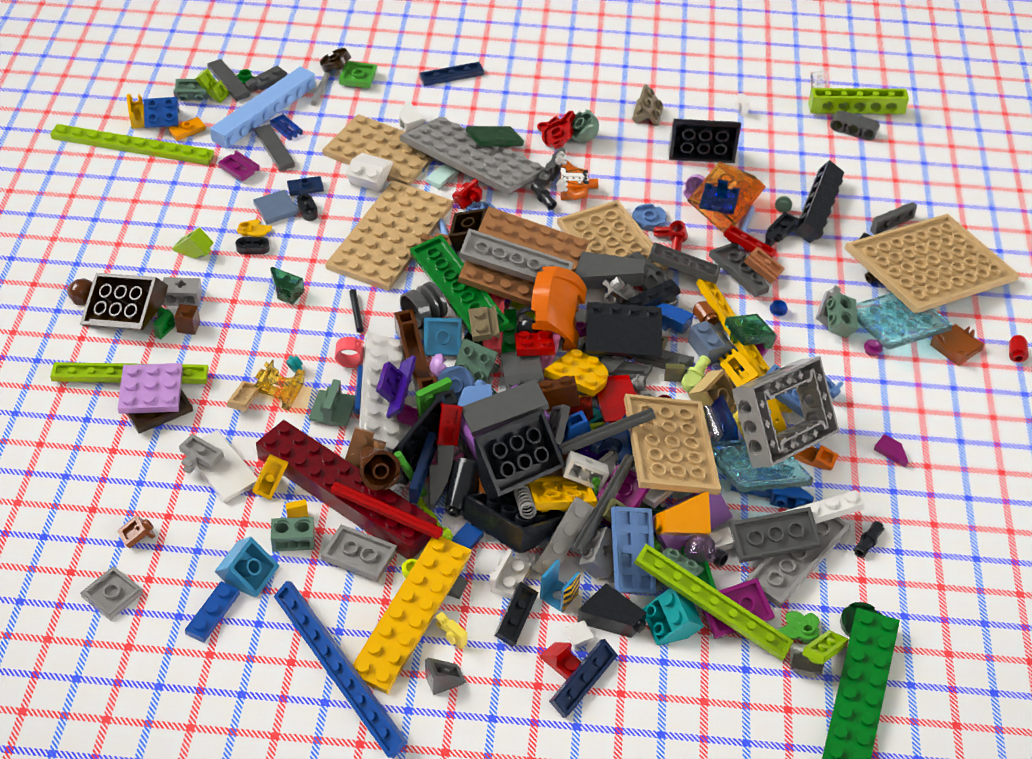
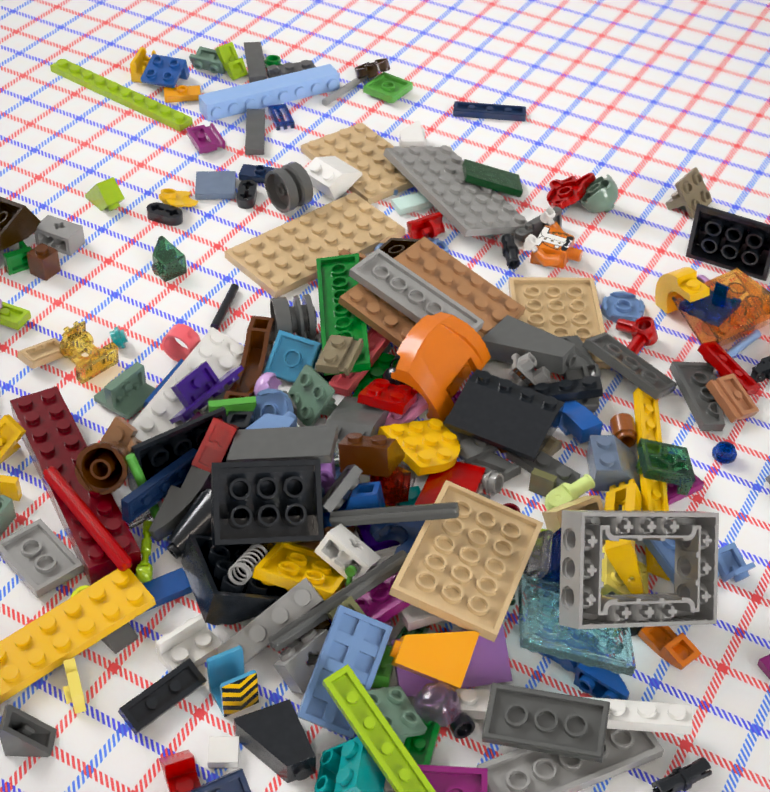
camera: 25 degrees right, 5 degrees down
none -> dark grey wheel [265,162,313,213]
none -> yellow arch [655,267,710,314]

